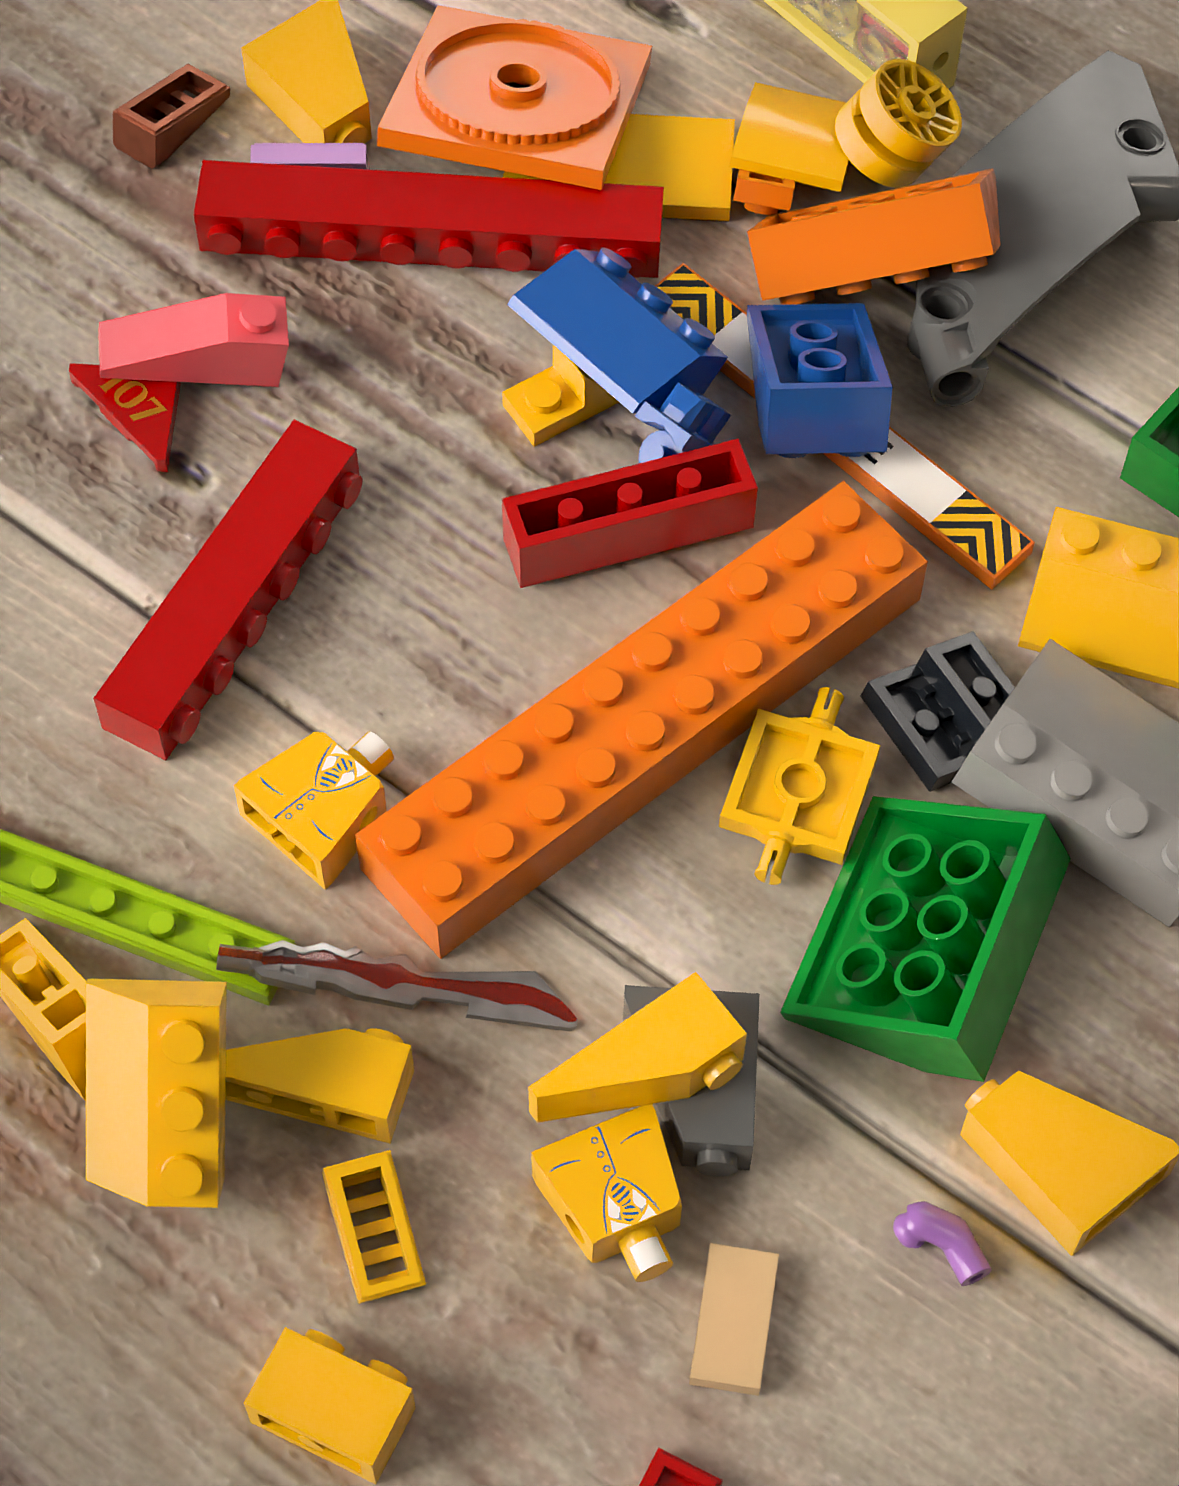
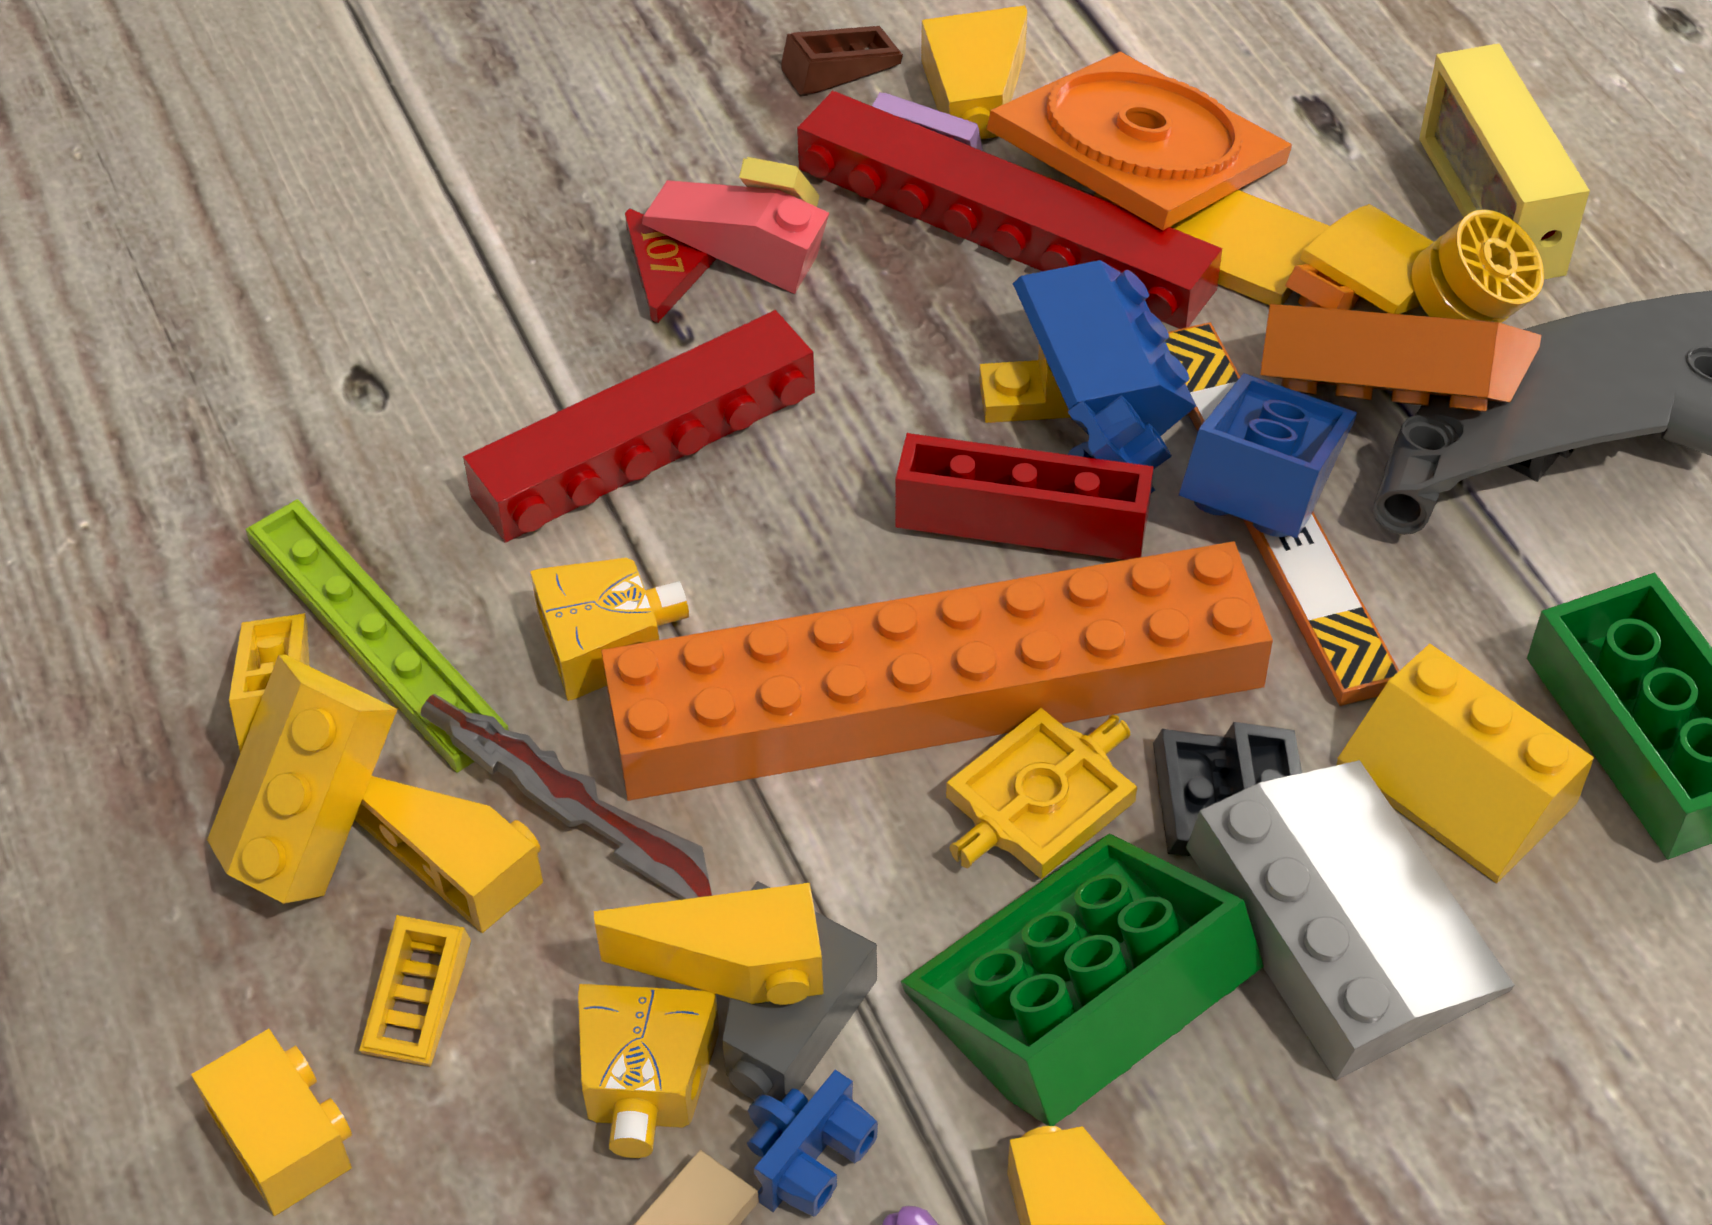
camera: 30 degrees right, 10 degrees down
none -> light yellow tile [739,157,819,207]
none -> blue hips [747,1070,878,1217]

